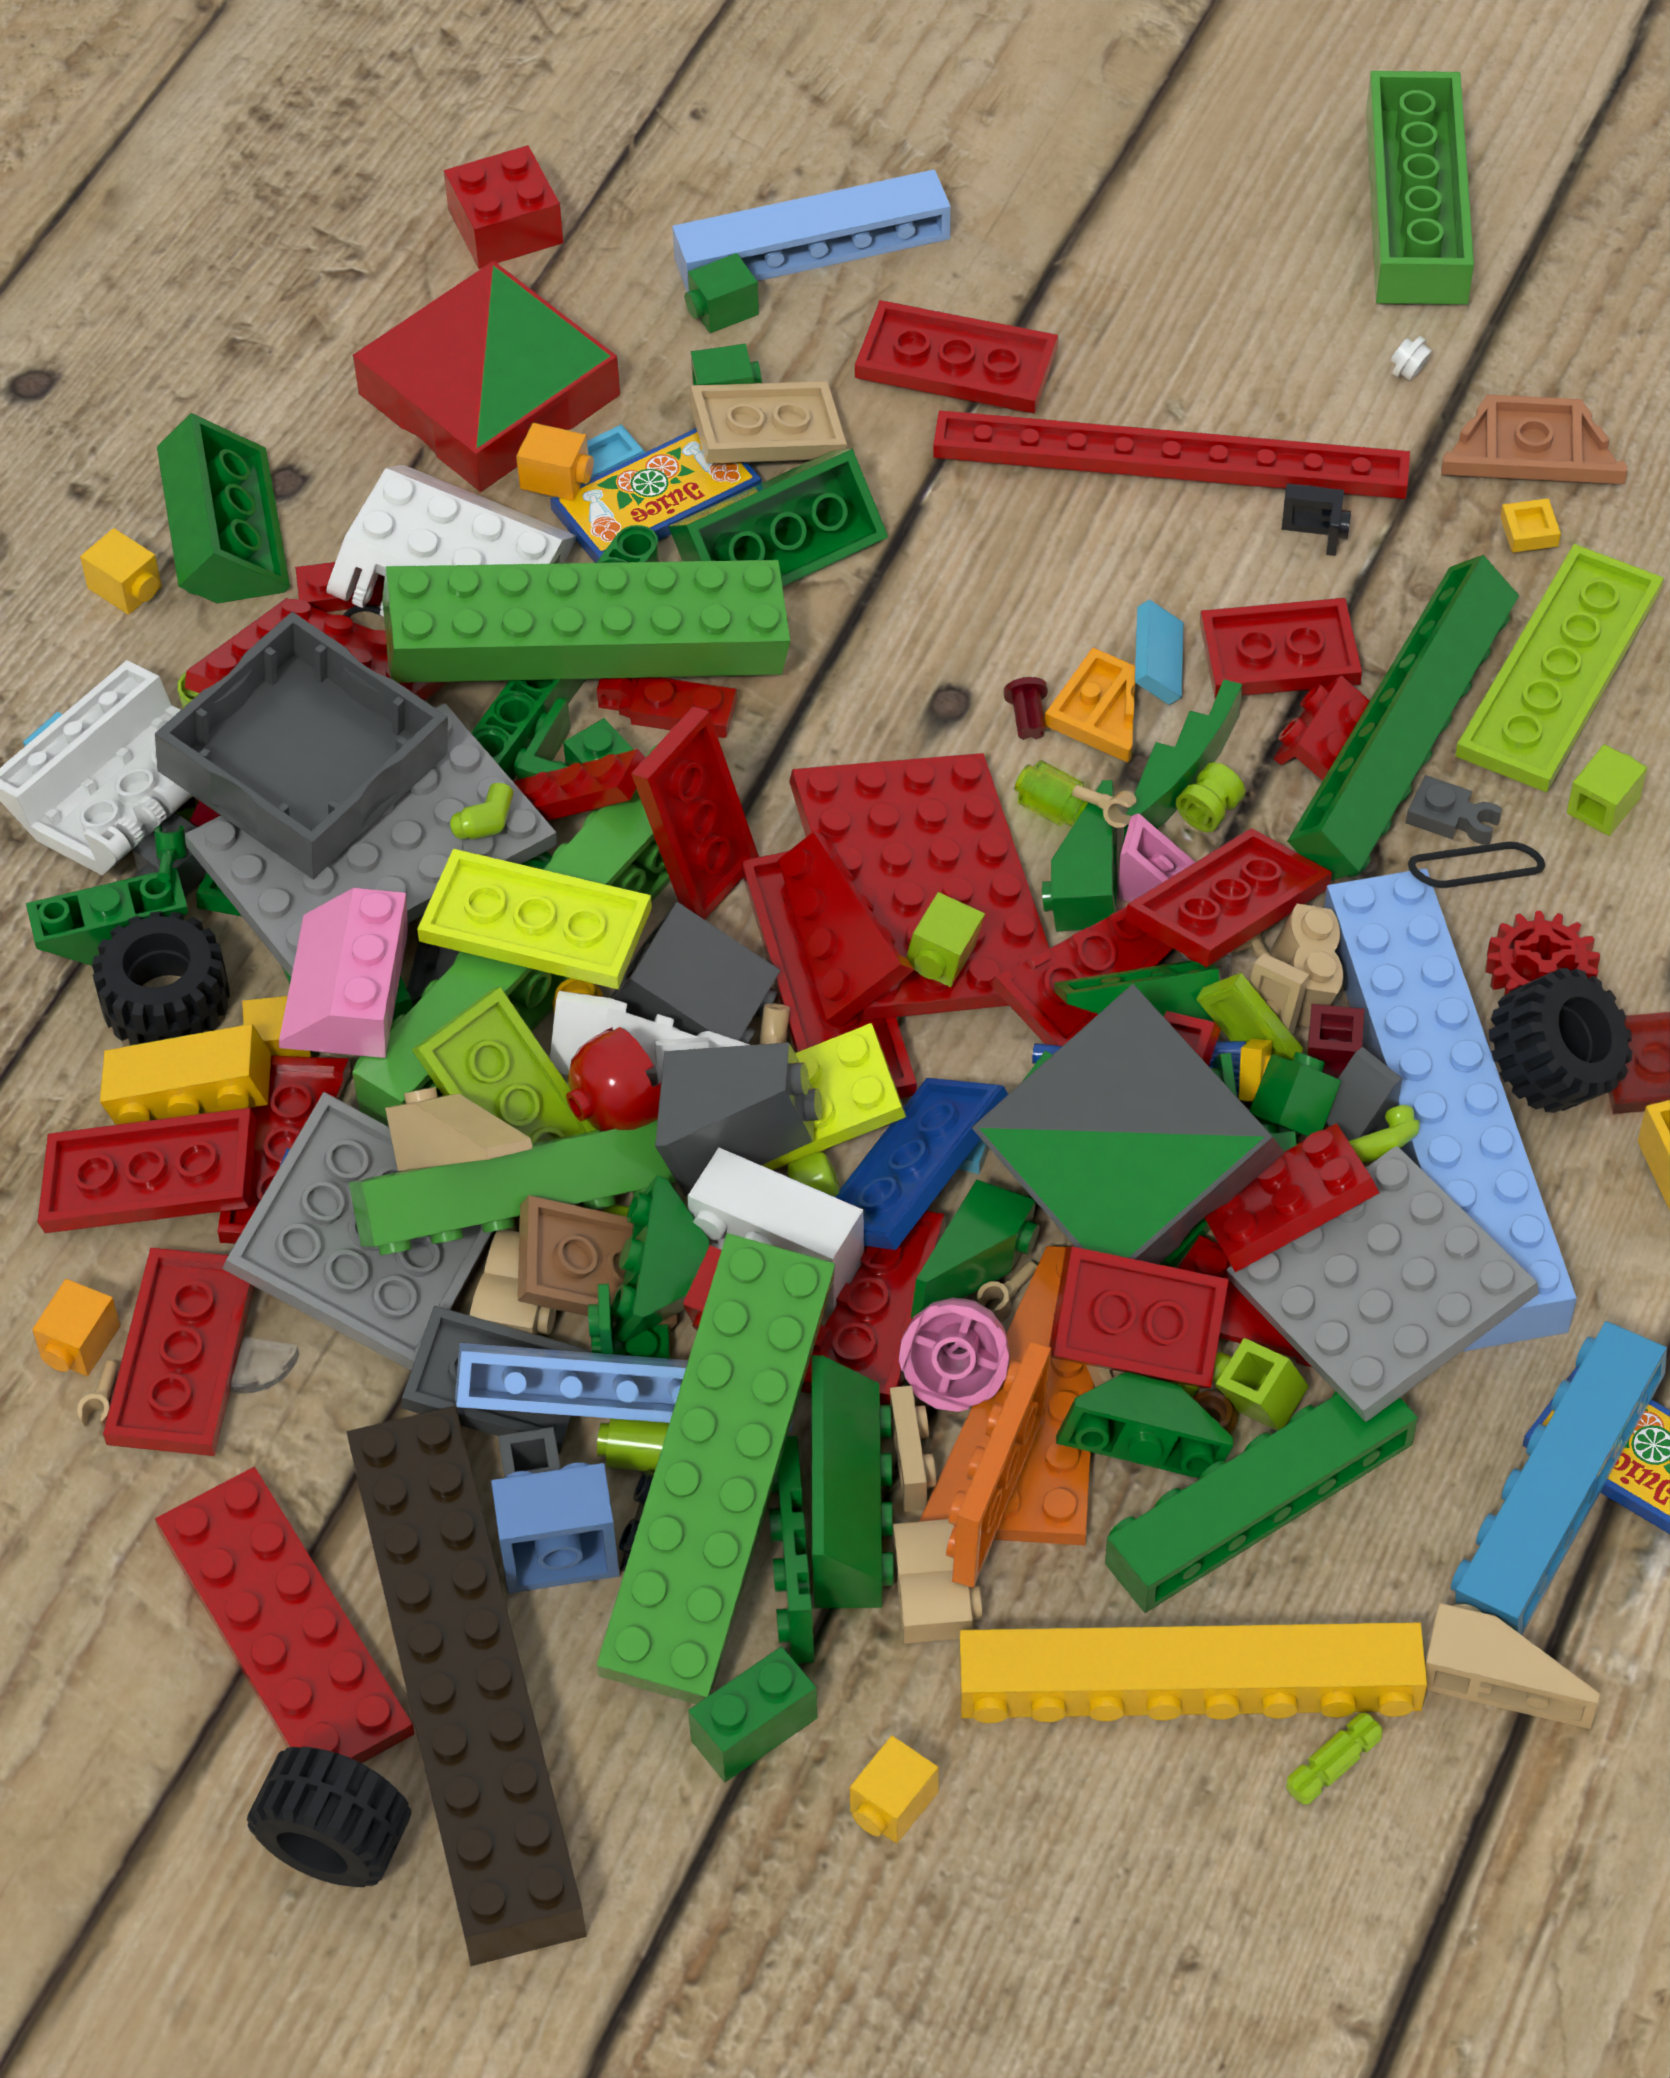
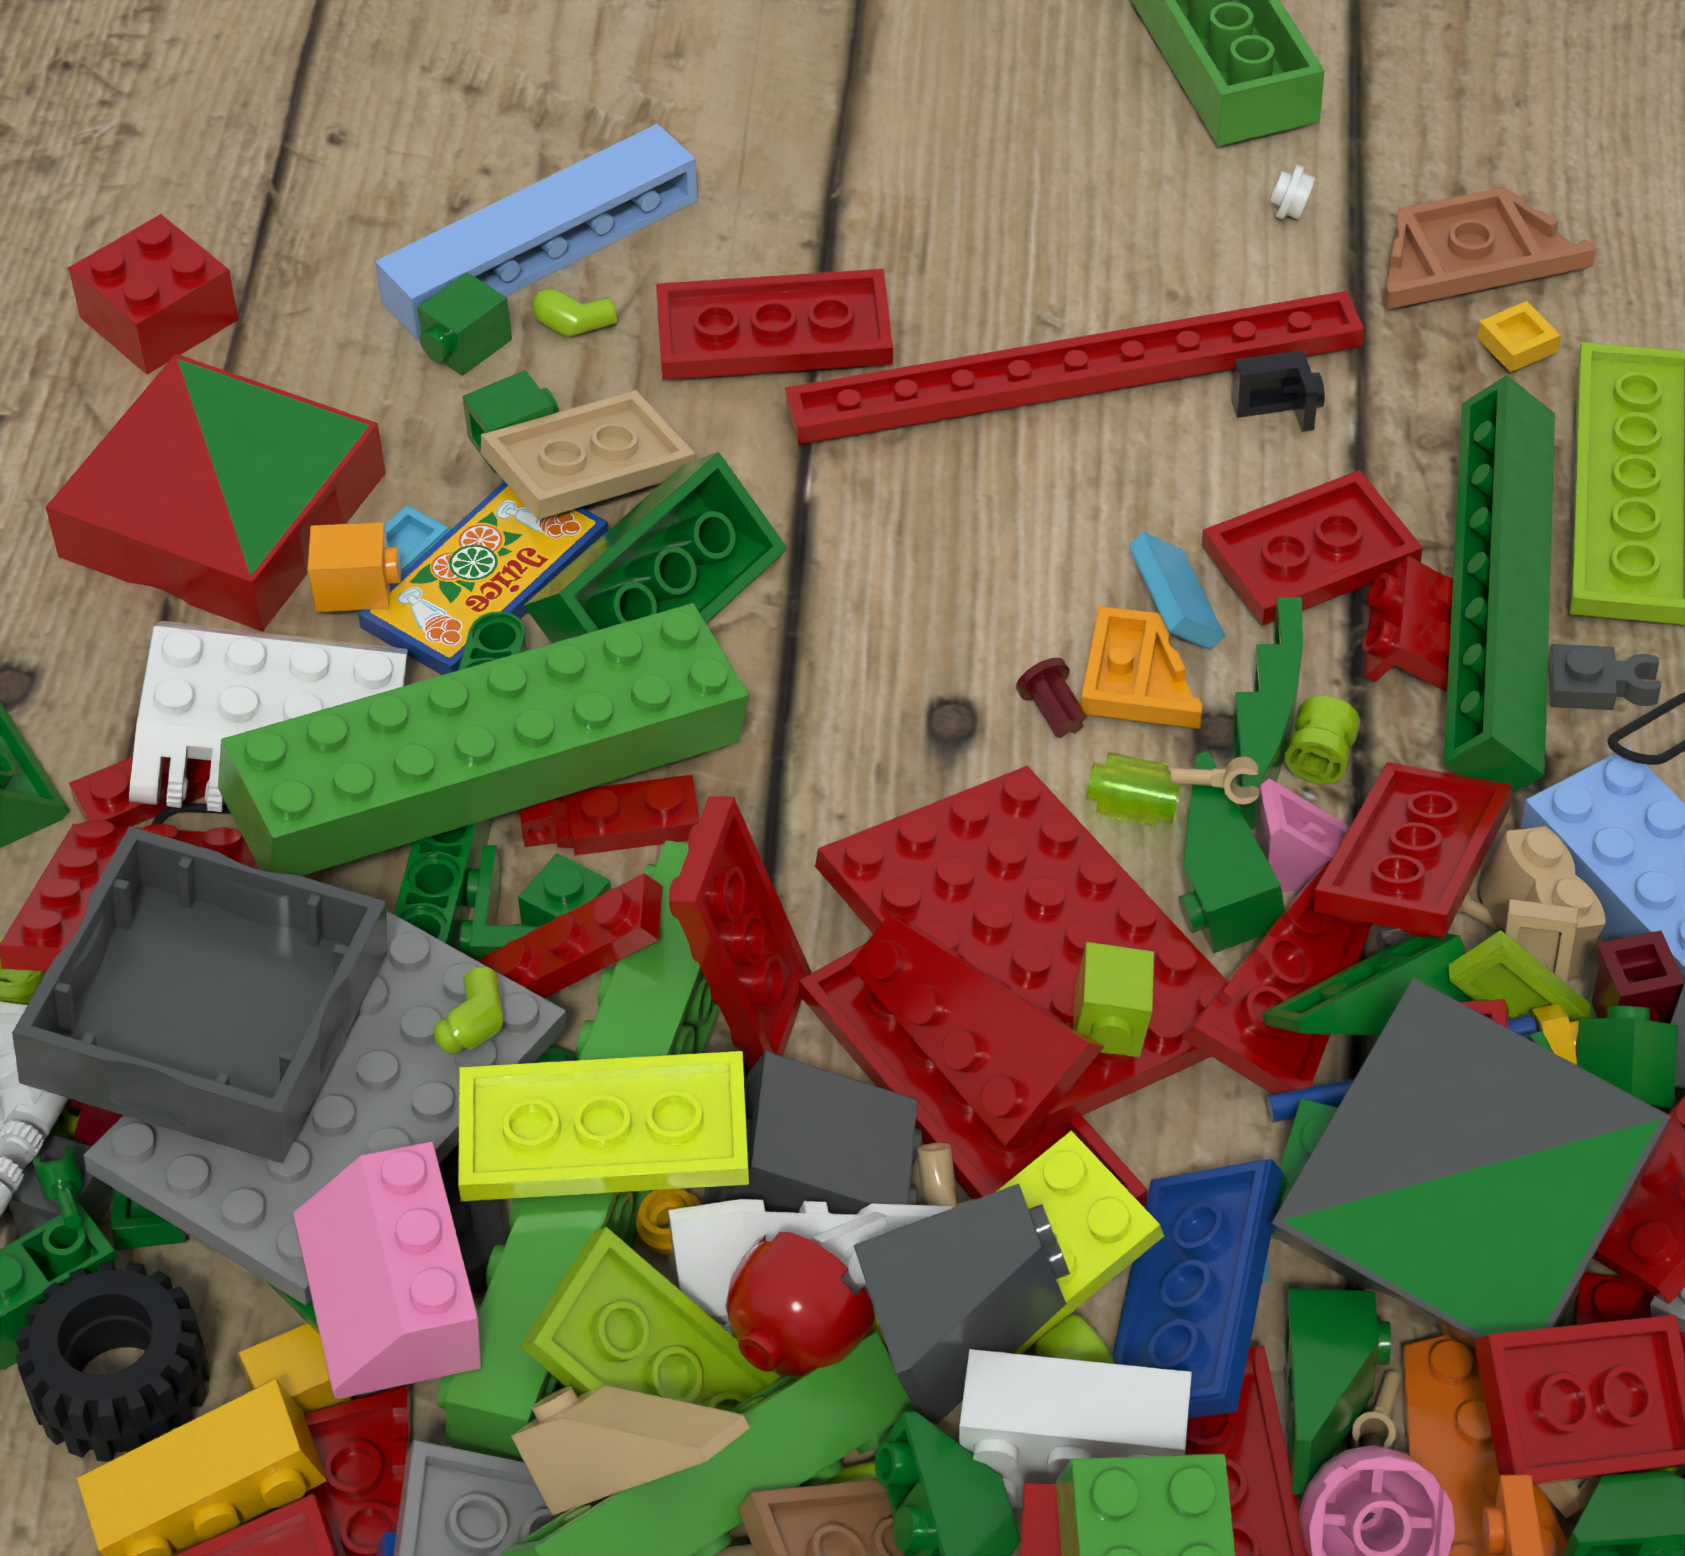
camera: 20 degrees left, 5 degrees down
none -> lime arm [531,288,617,337]

